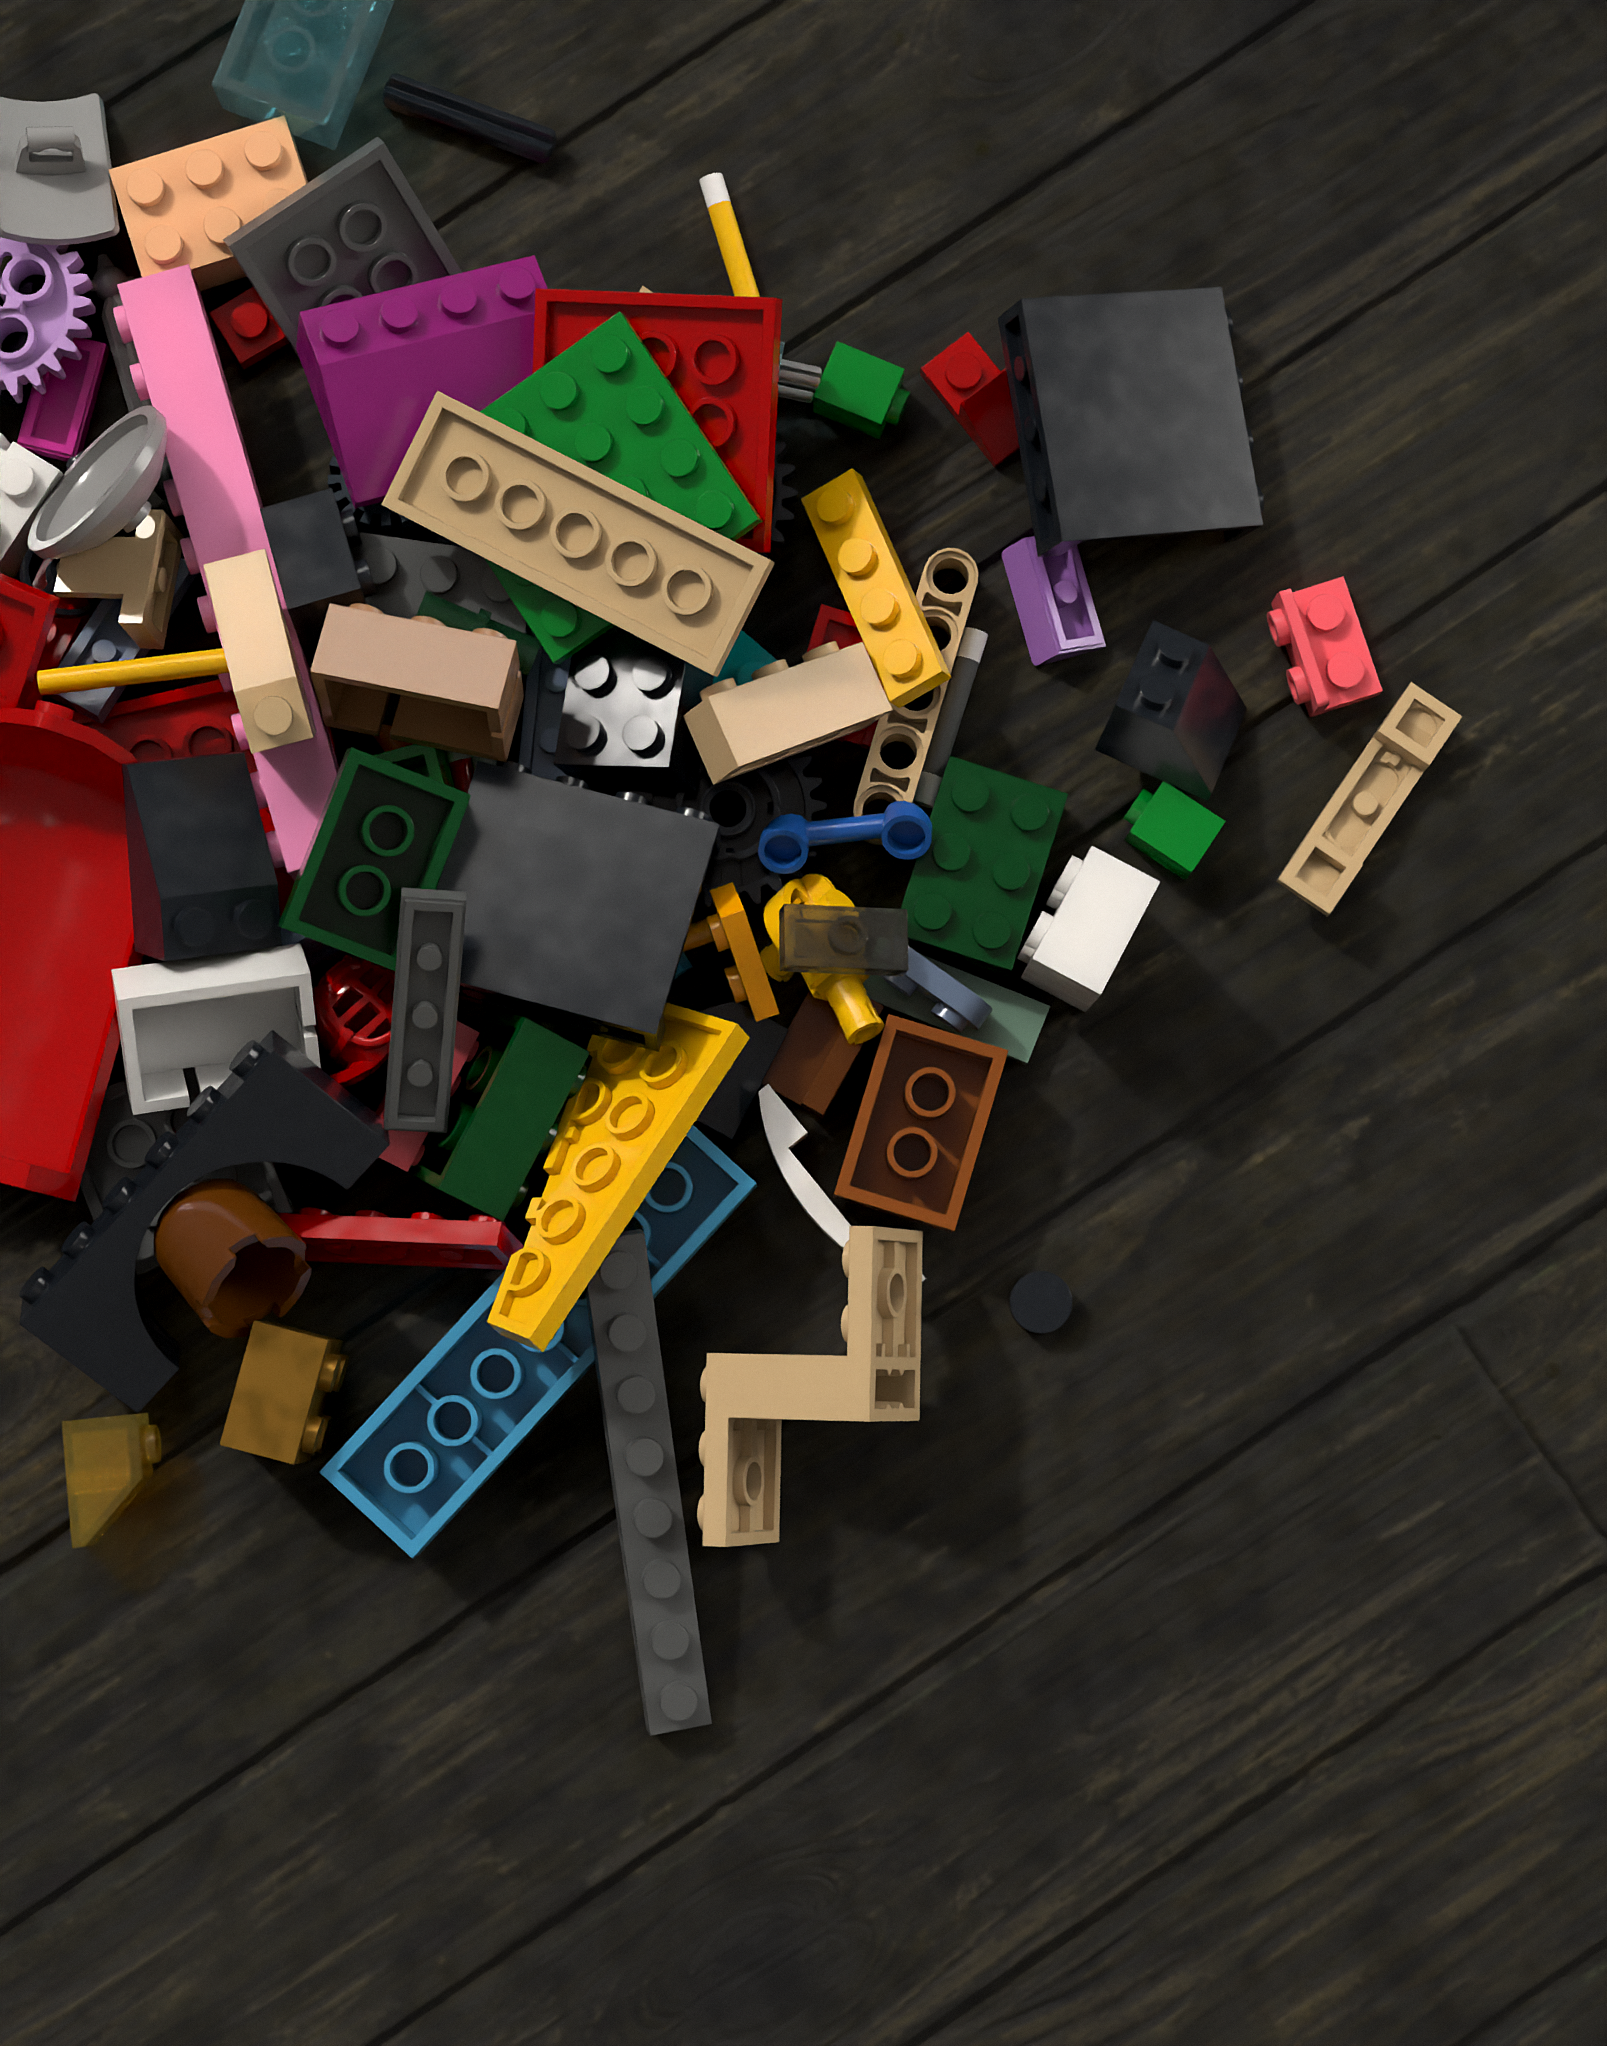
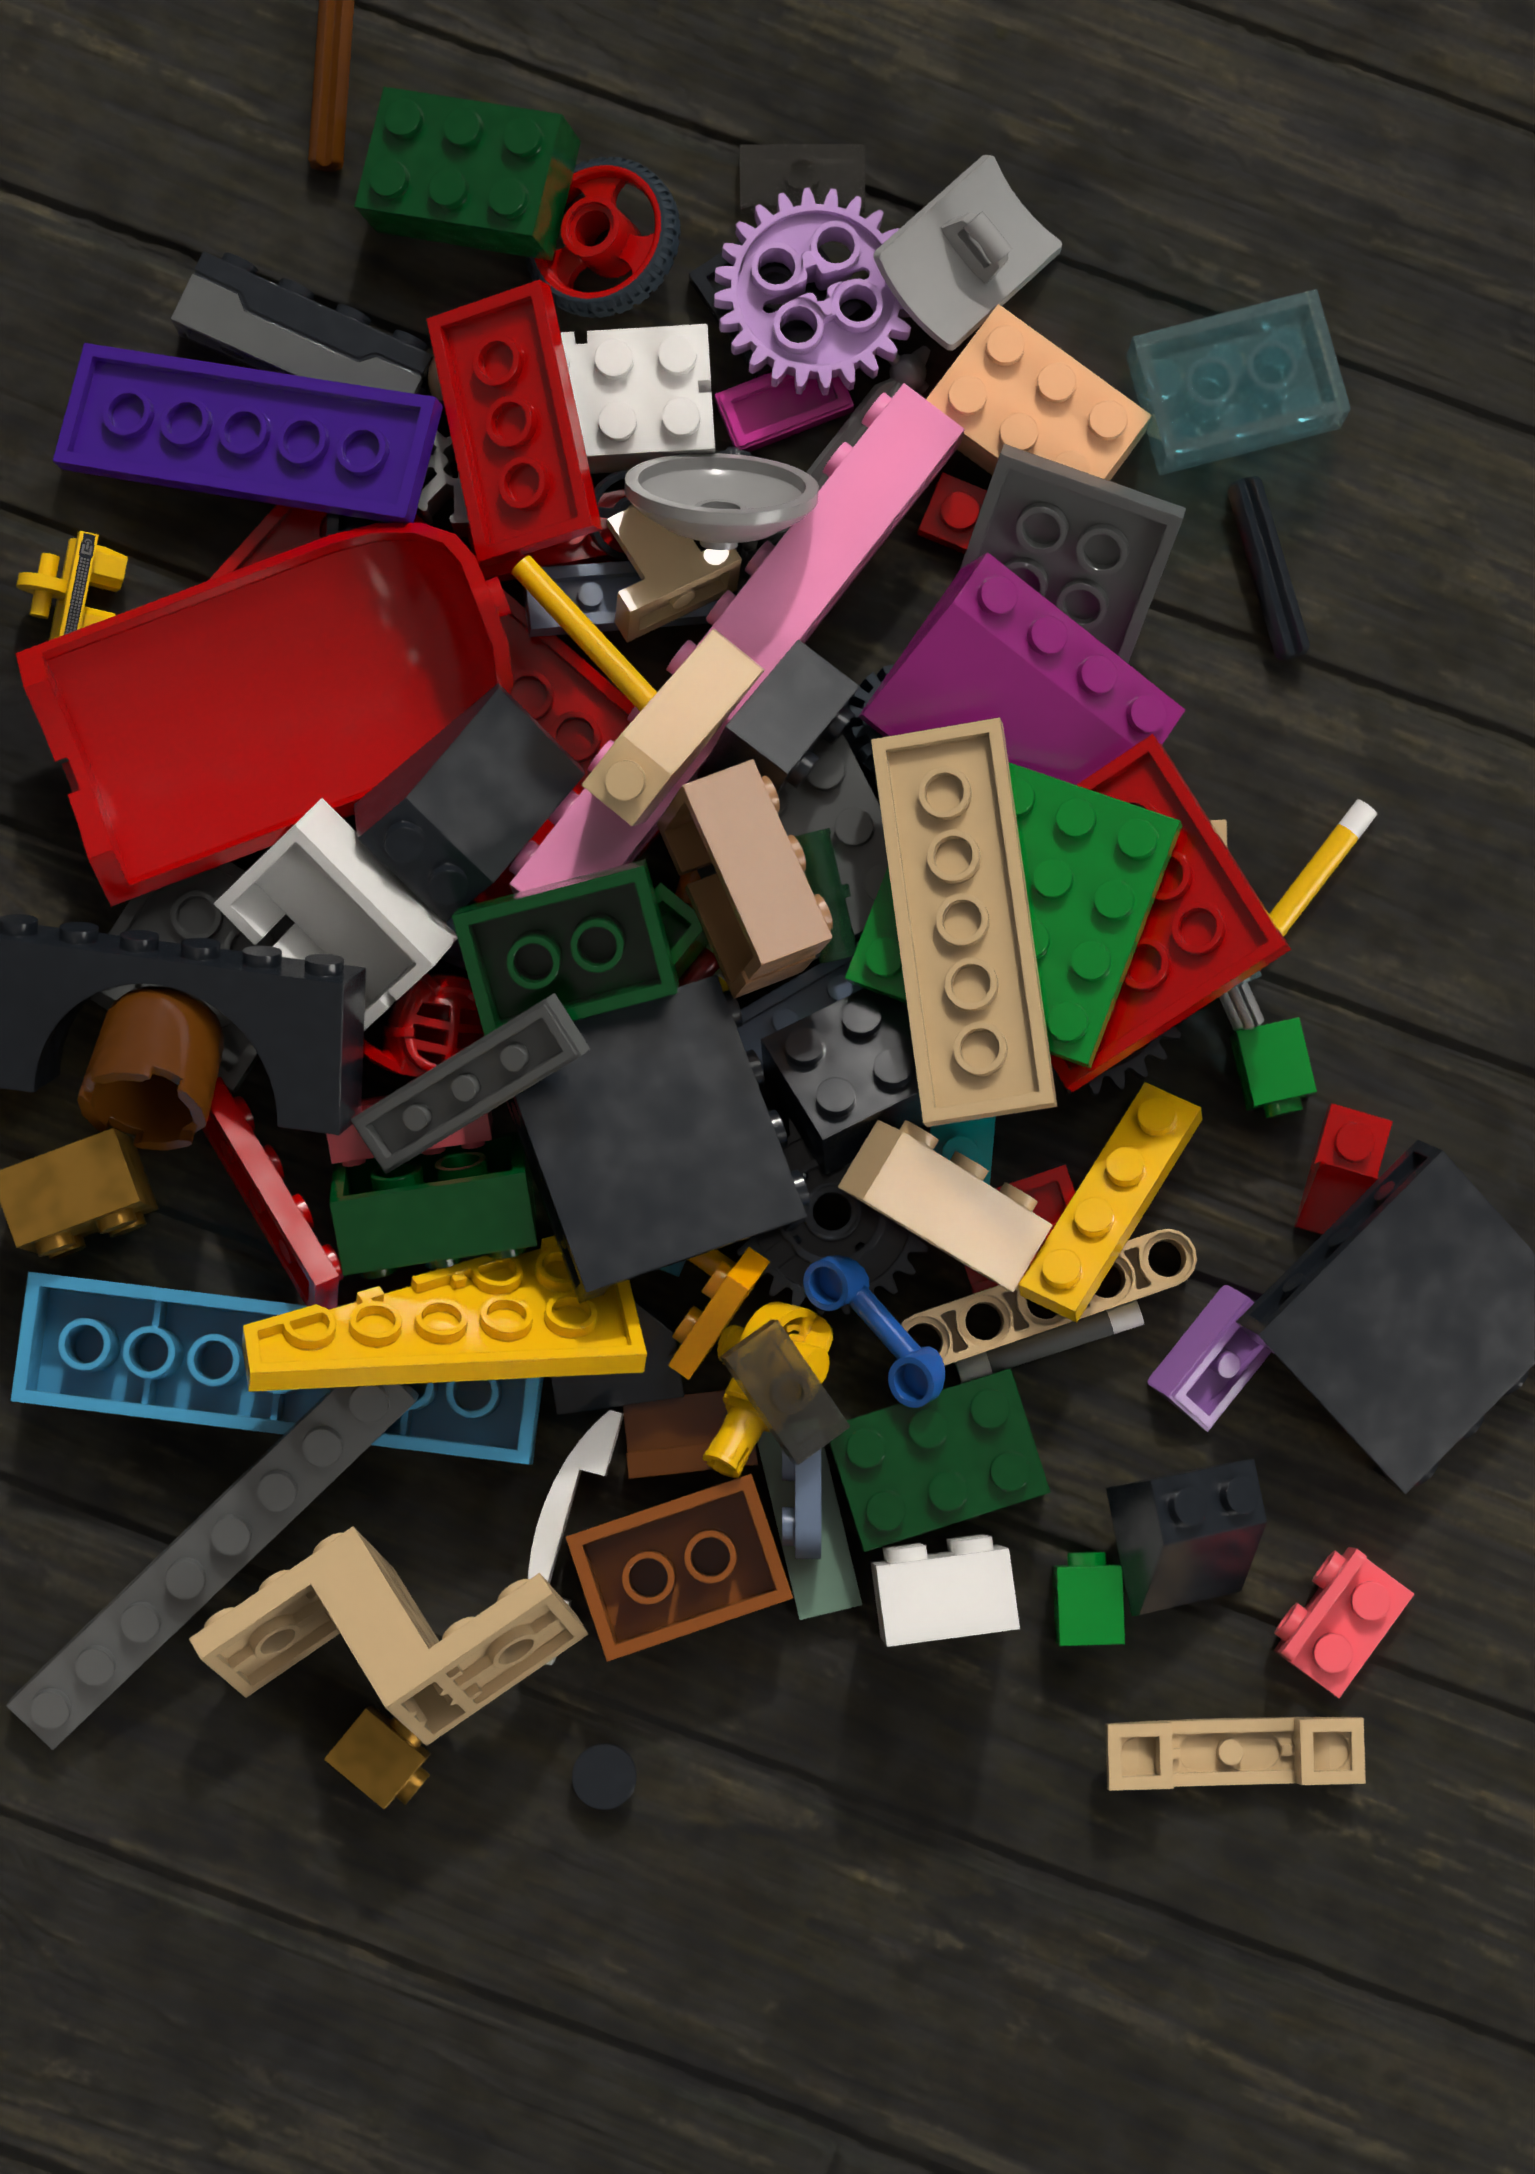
camera: 55 degrees right, 0 degrees up
none -> pearl gold brick [324,1705,431,1809]

